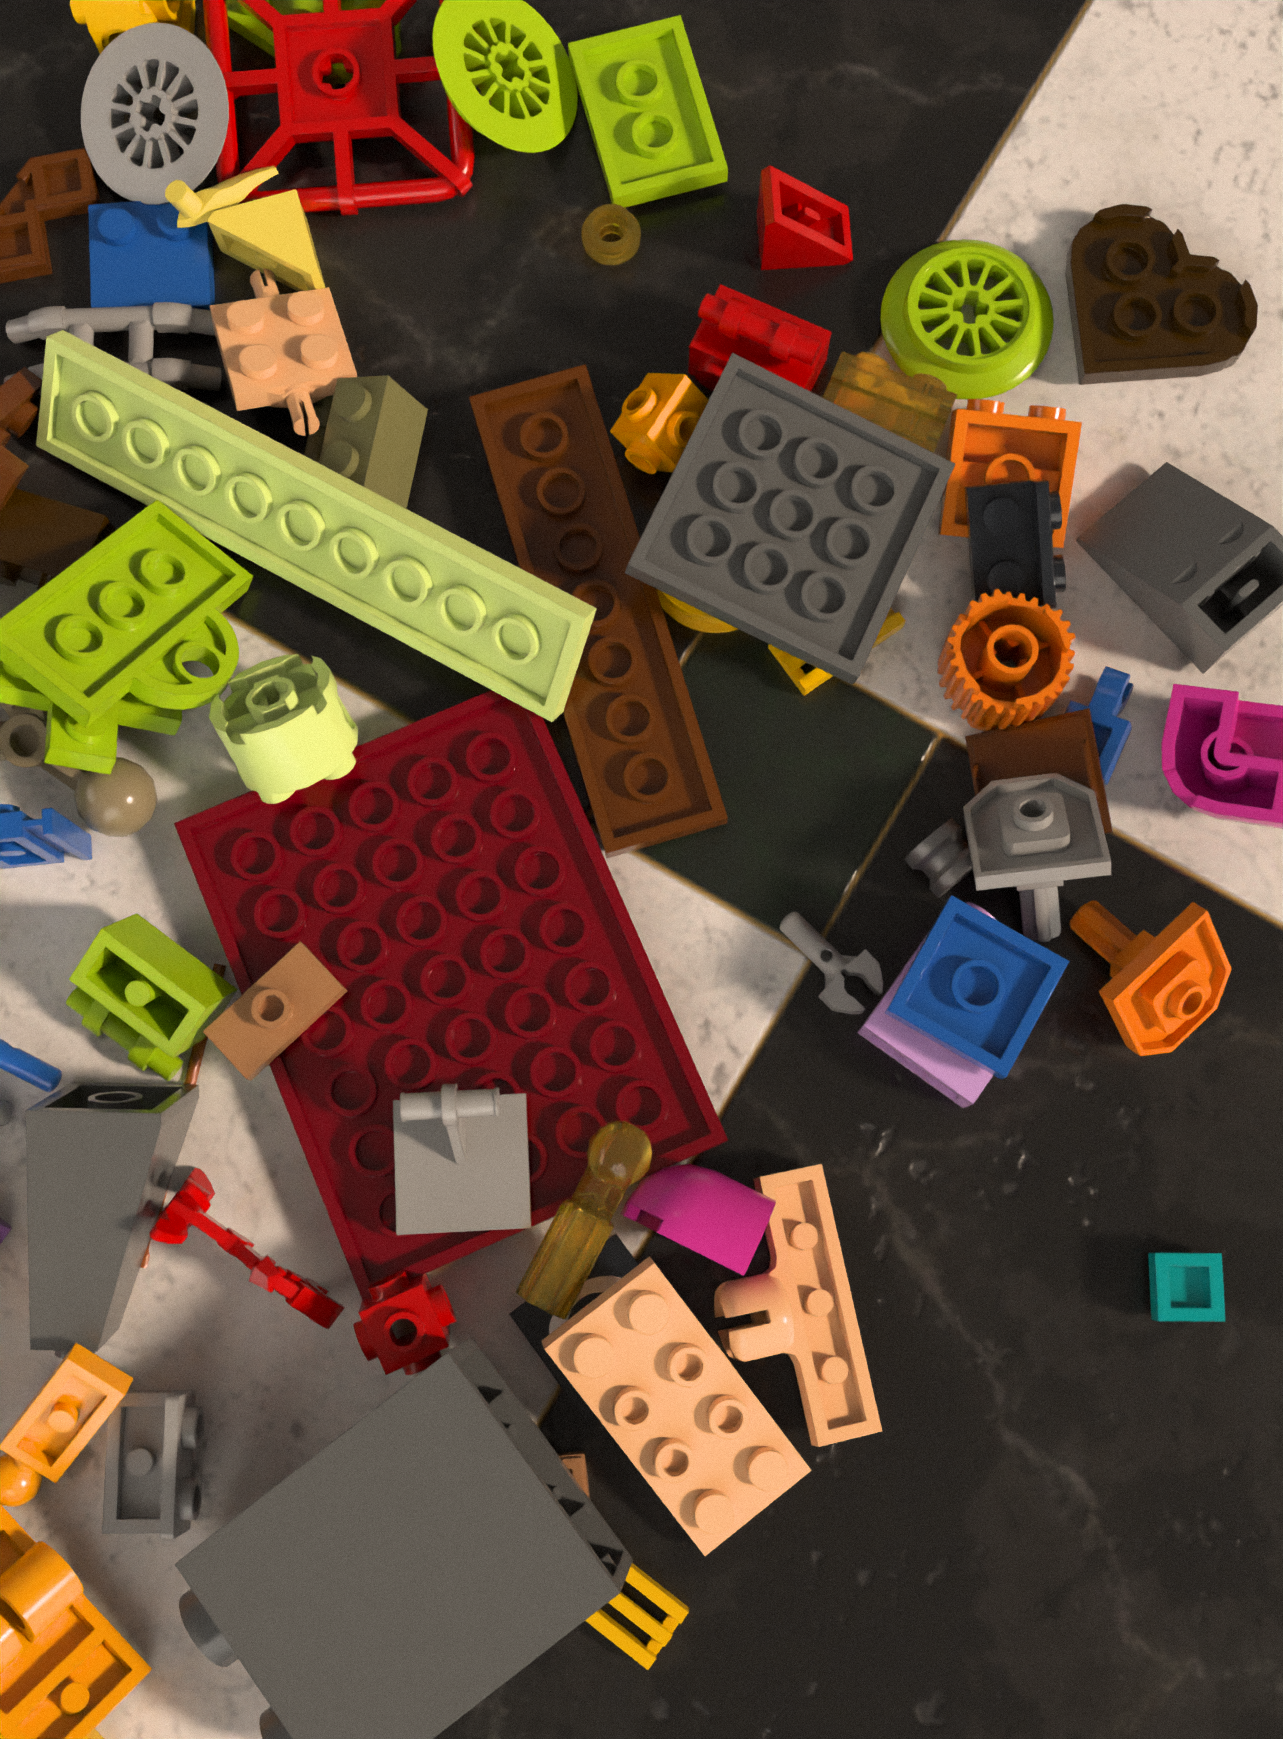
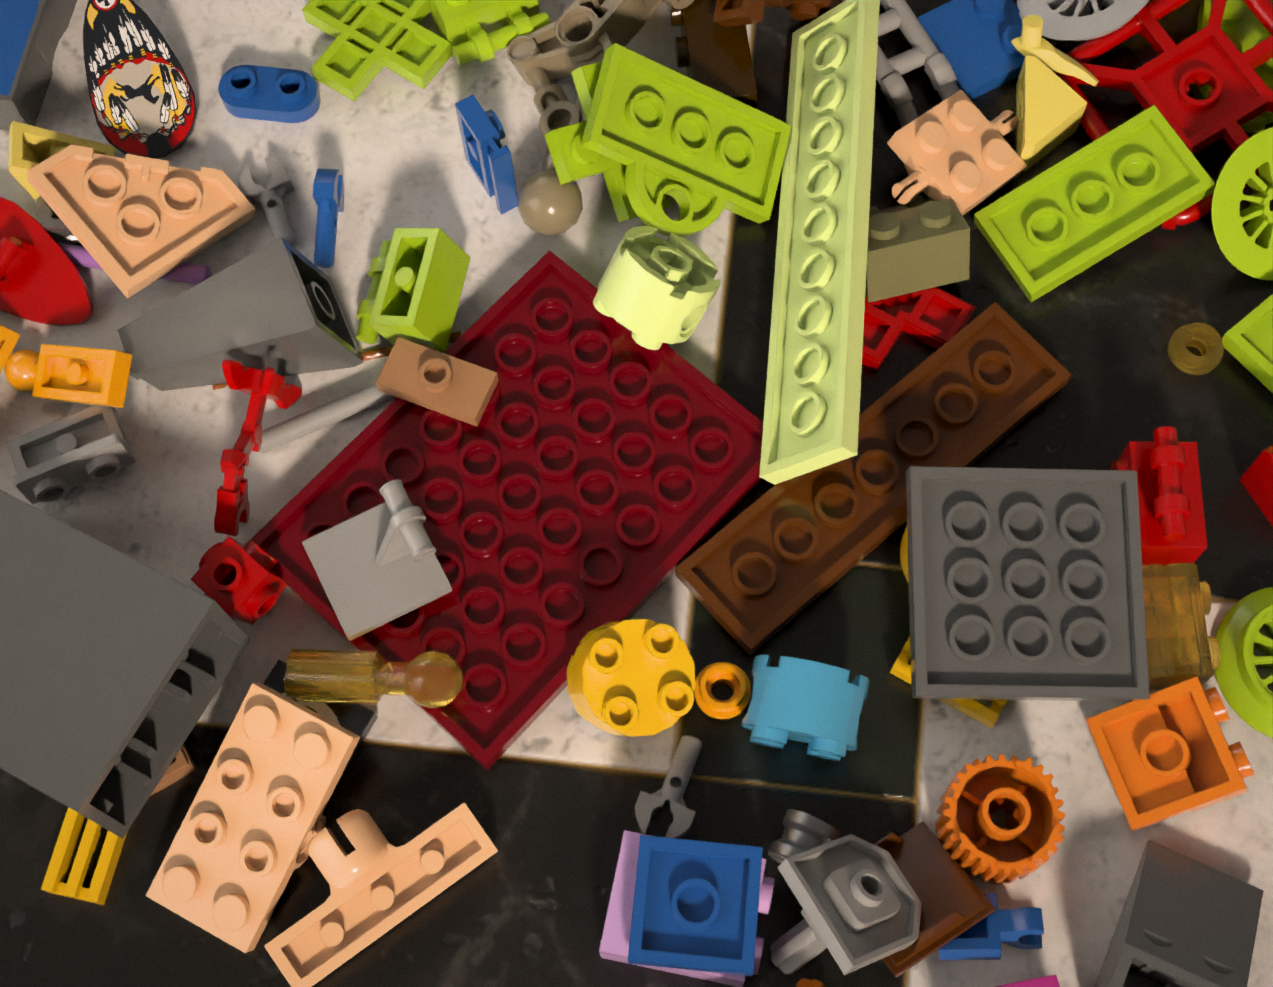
camera: 65 degrees right, 10 degrees down
light orange brick [610,373,709,474] -> none
dark pink brick [620,1164,776,1276] -> none
black bracket [964,478,1066,609] -> none
none -> light grey bar [260,383,396,454]
none -> yellow brick [567,619,696,737]
none -> light orange plate [694,662,751,719]
none -> dark azure brick [741,655,870,761]
none -> red tile [862,287,976,372]
none -> lime plate [974,105,1215,302]

